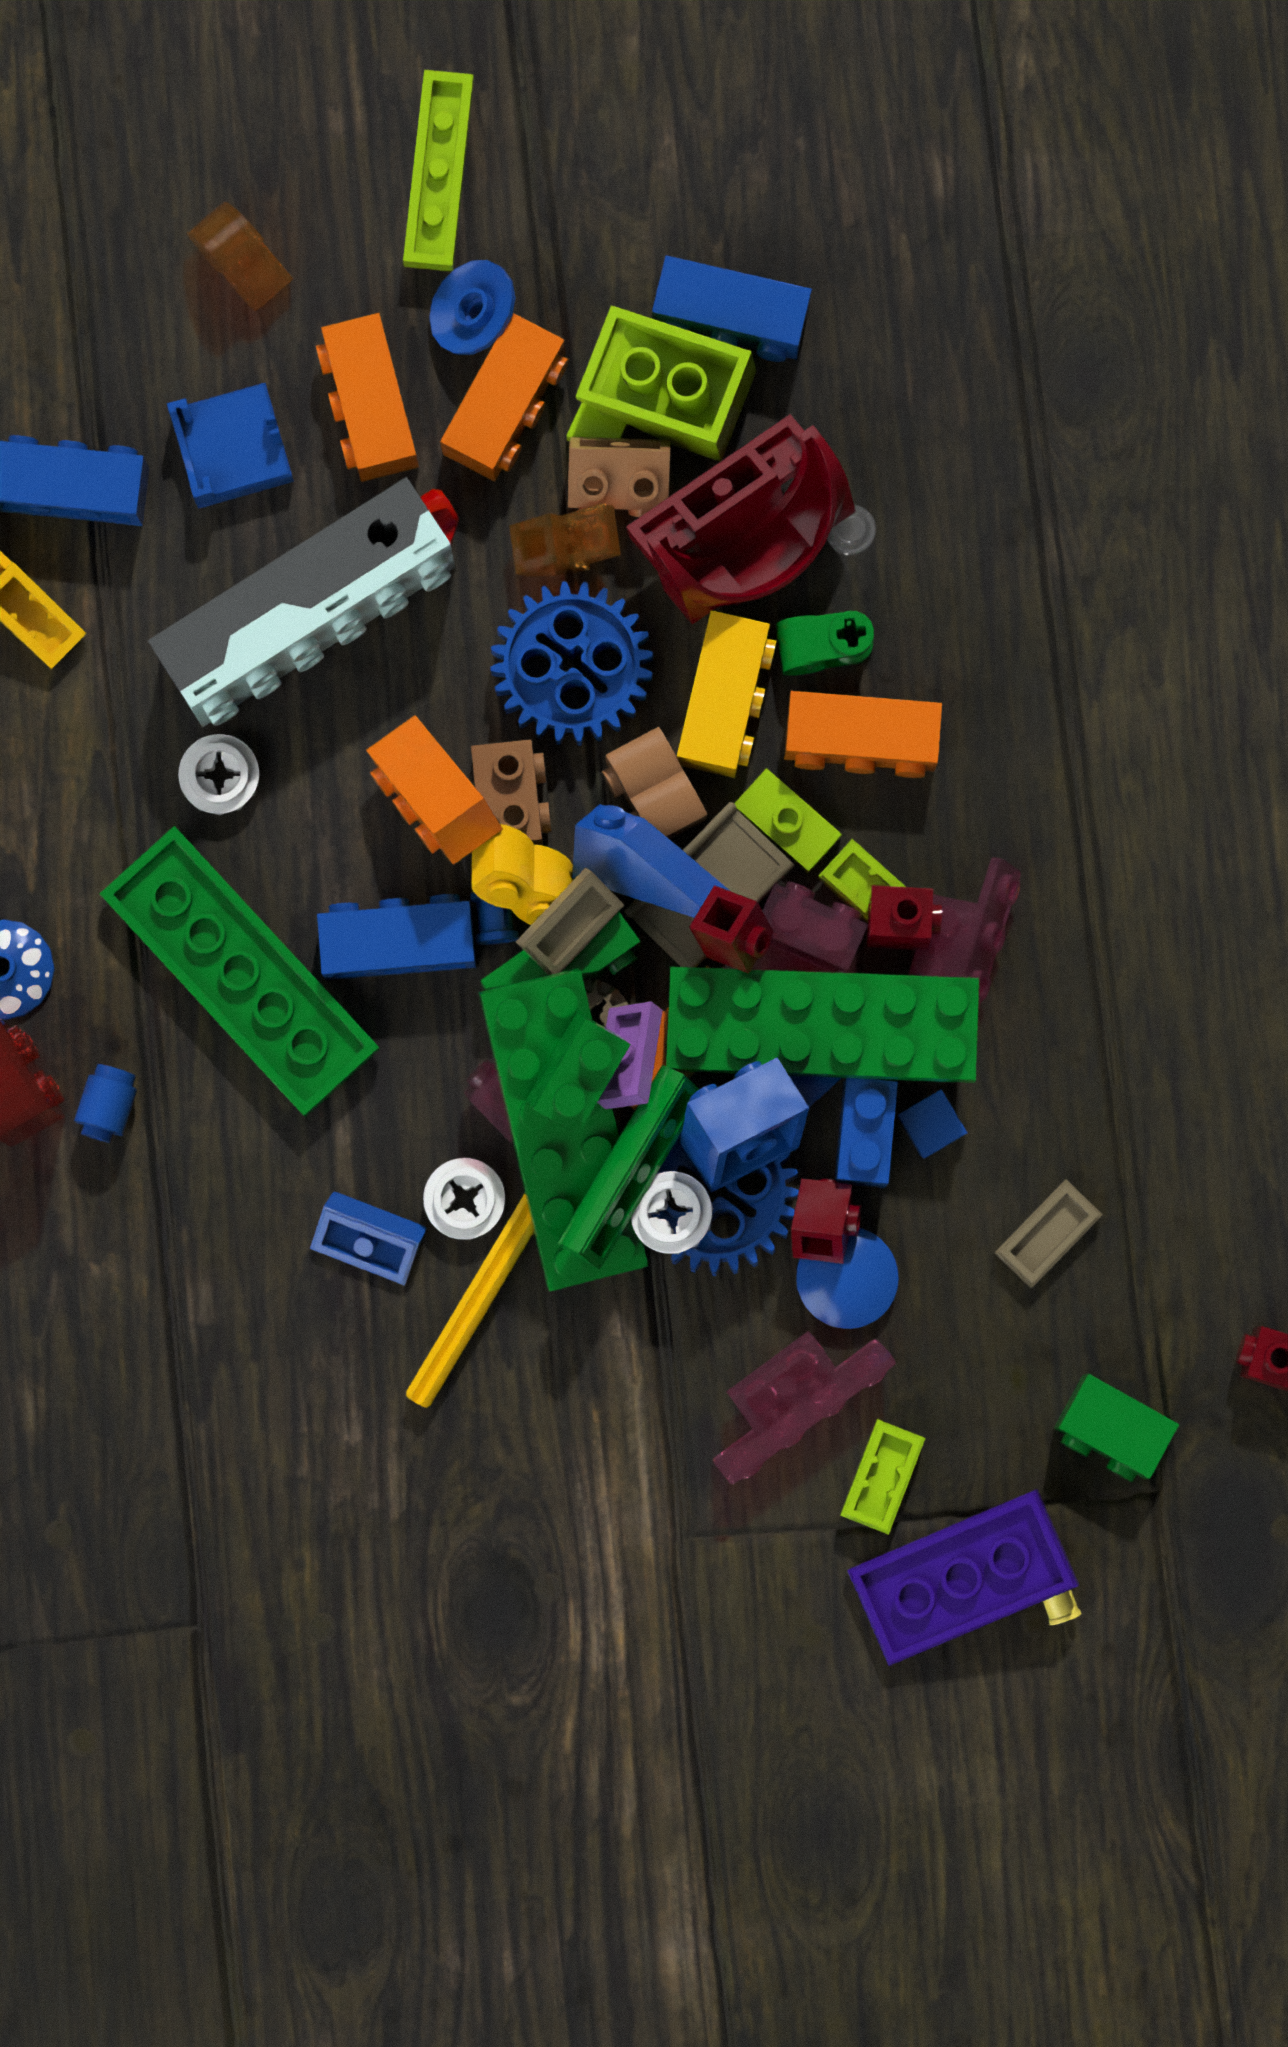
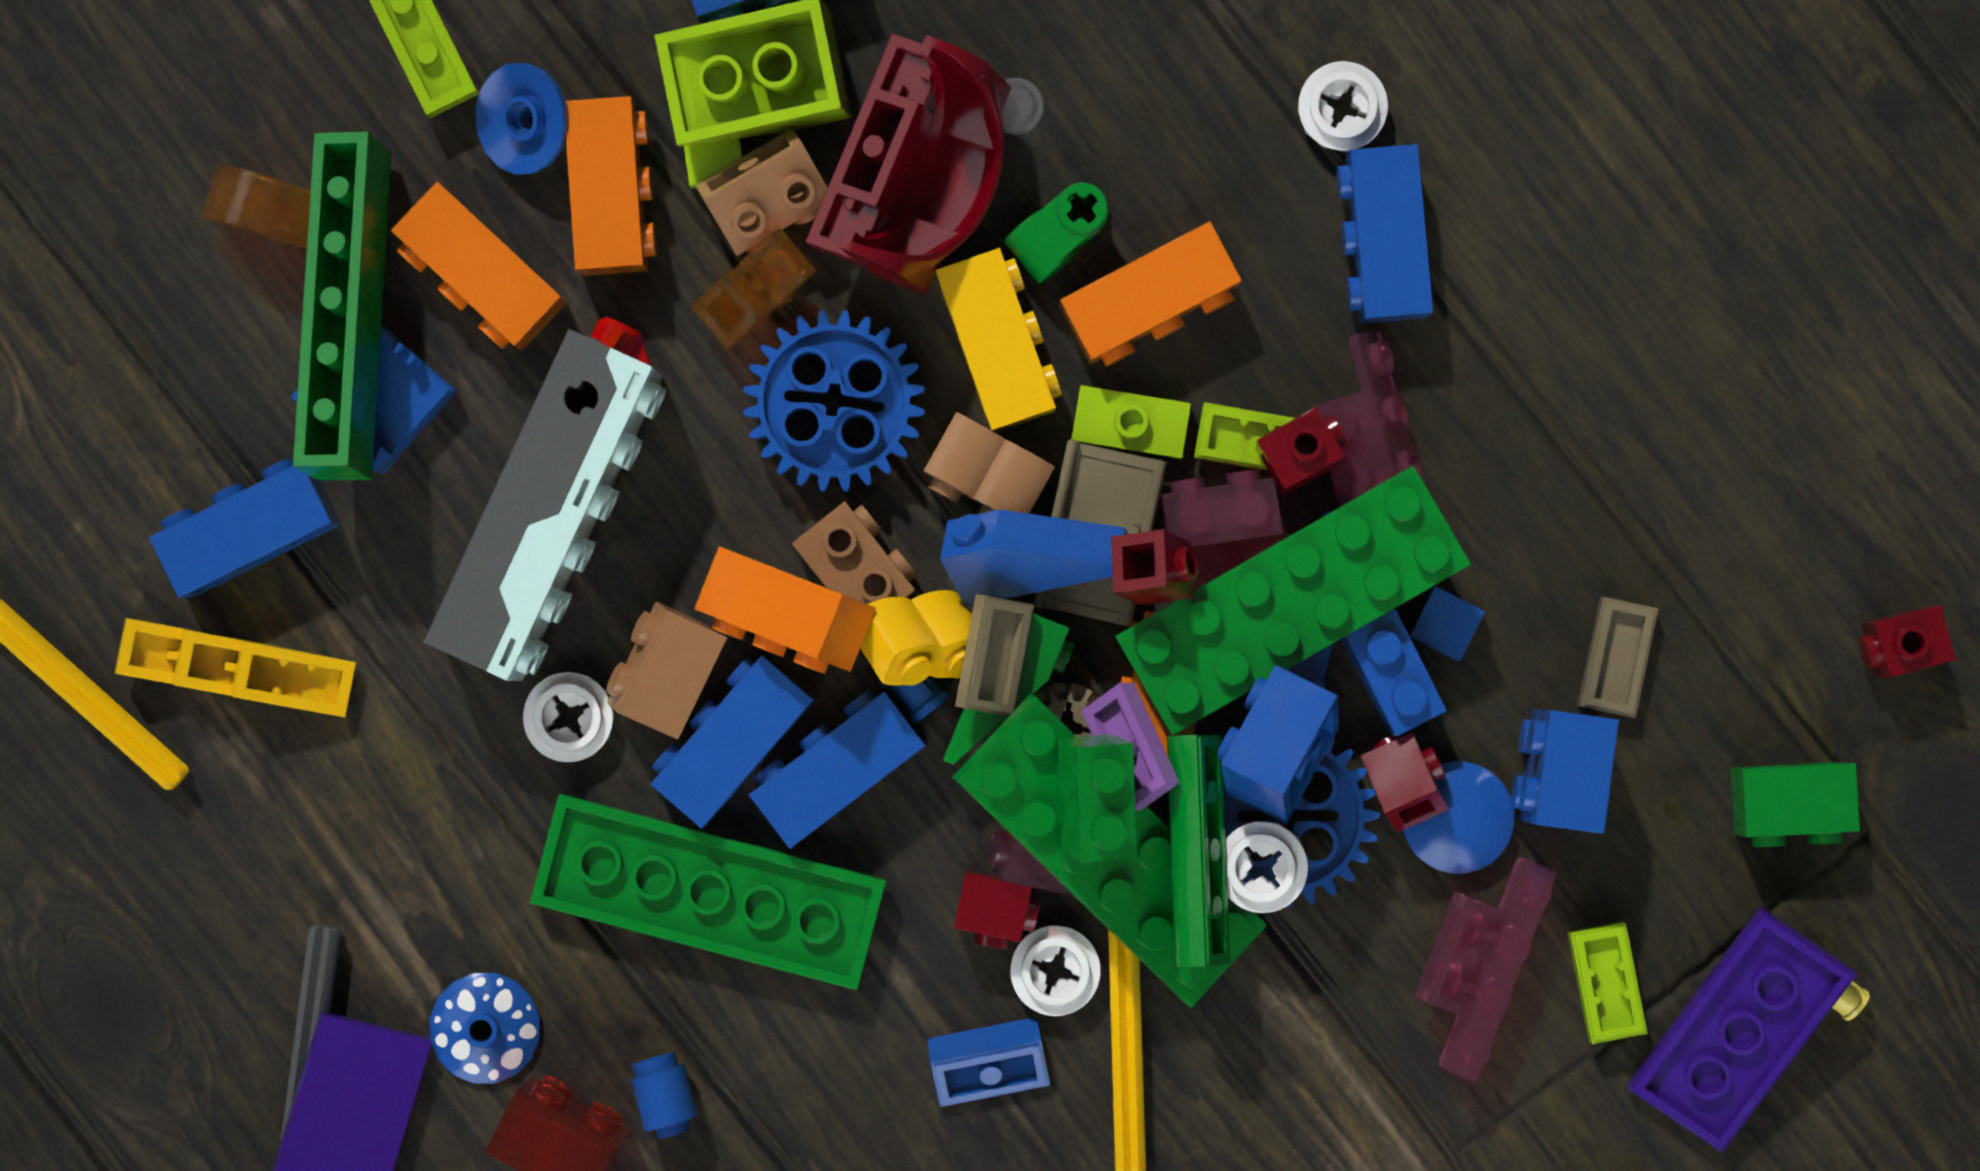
camera: 30 degrees left, 5 degrees up
none -> green brick [293,132,392,481]
none -> medium nougat brick [606,601,727,740]
none -> blue brick [650,655,816,829]
none -> dark red brick [954,870,1041,950]
none -> white gear [1297,61,1388,152]
none -> blue brick [1336,144,1433,324]
none -> blue brick [1511,709,1619,834]

